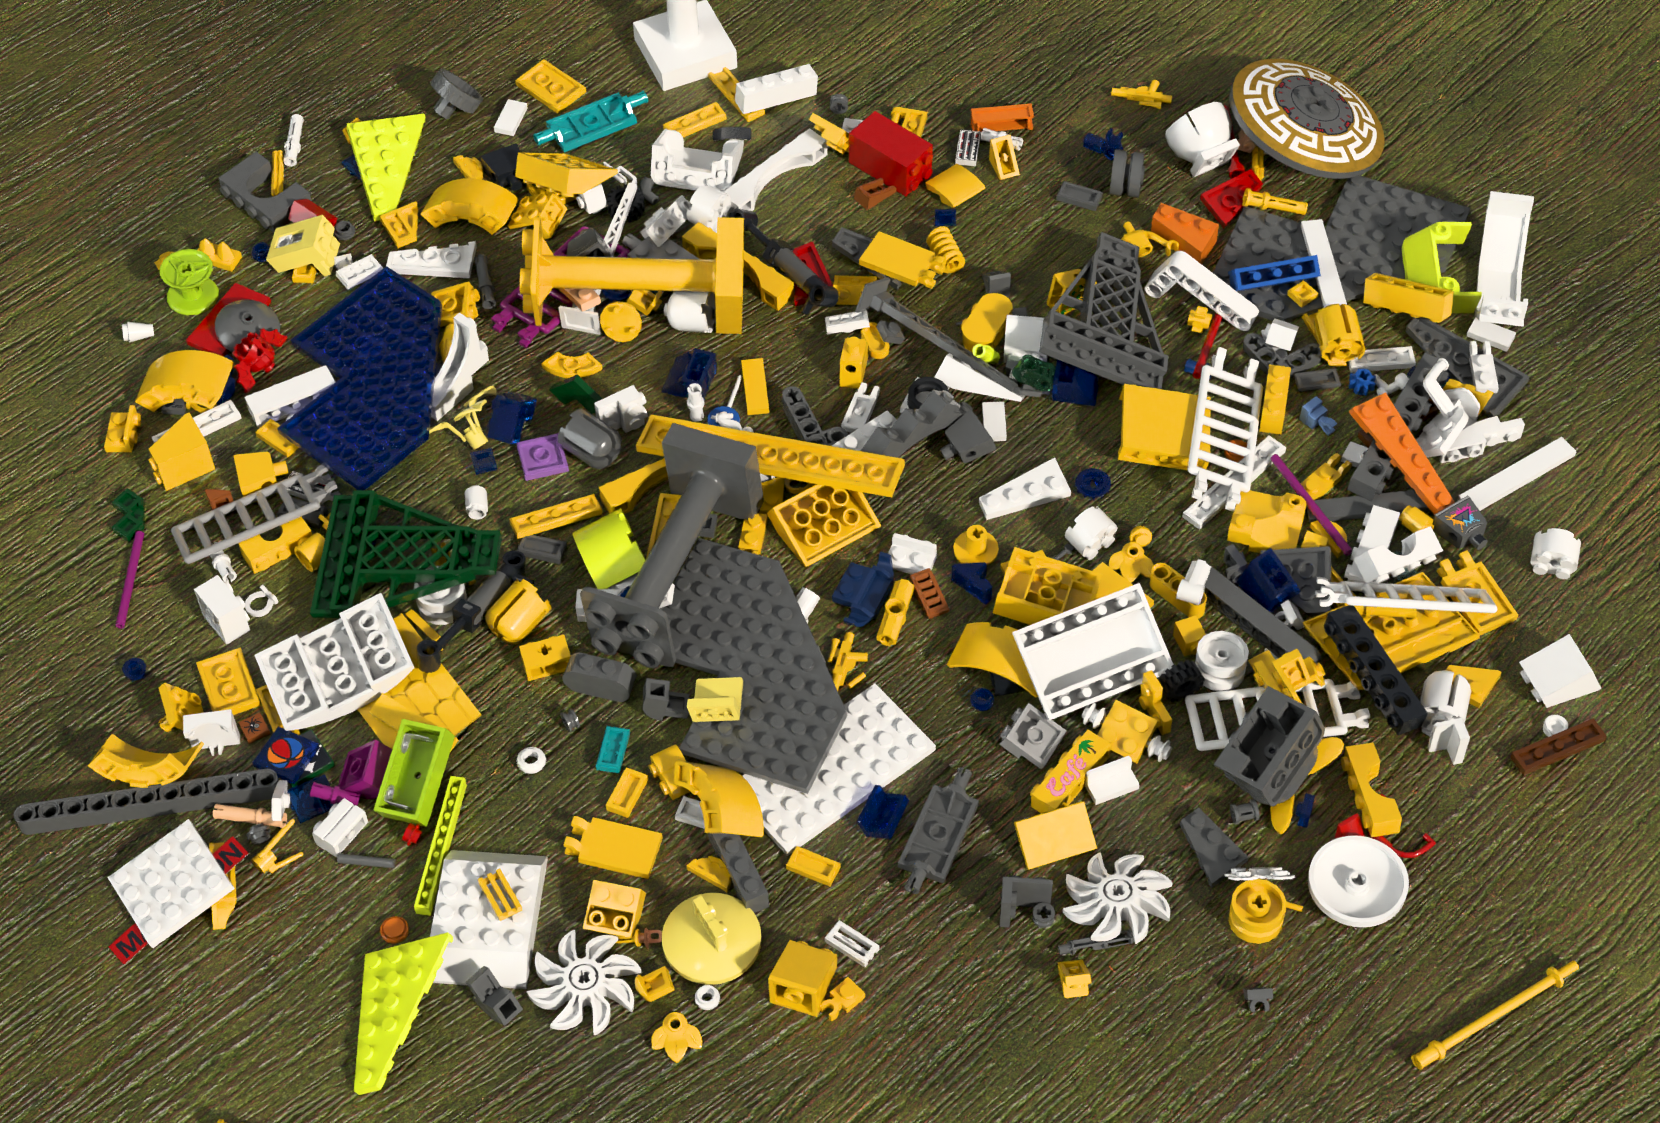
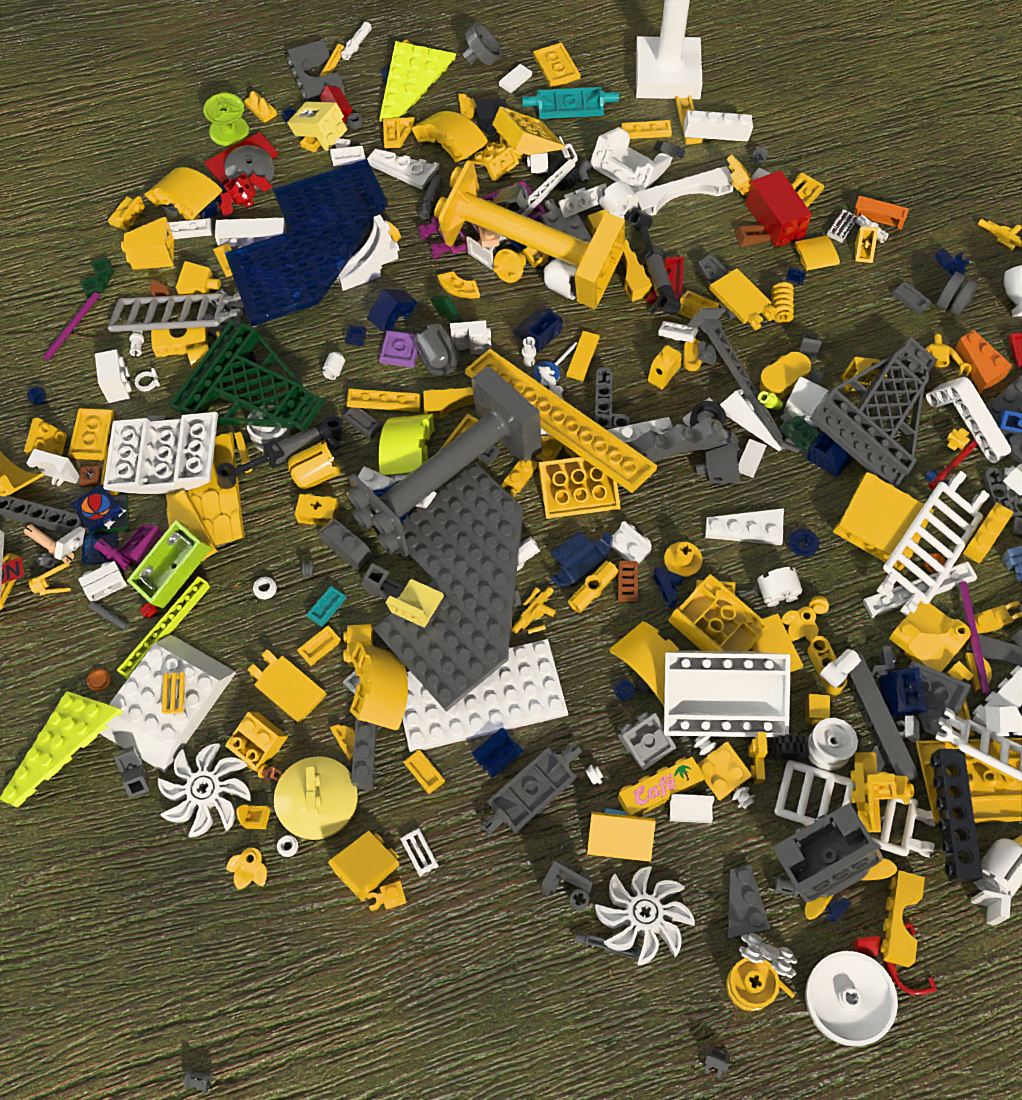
camera: 25 degrees right, 10 degrees up
white cone [122,322,154,343] -> none
light yellow plant [414,385,497,450] -> none
yellow plate [428,282,480,329] -> none
white hinge [841,382,880,433] -> none
yellow slope [1058,959,1091,998] -> none
none -> white plate [586,764,604,785]

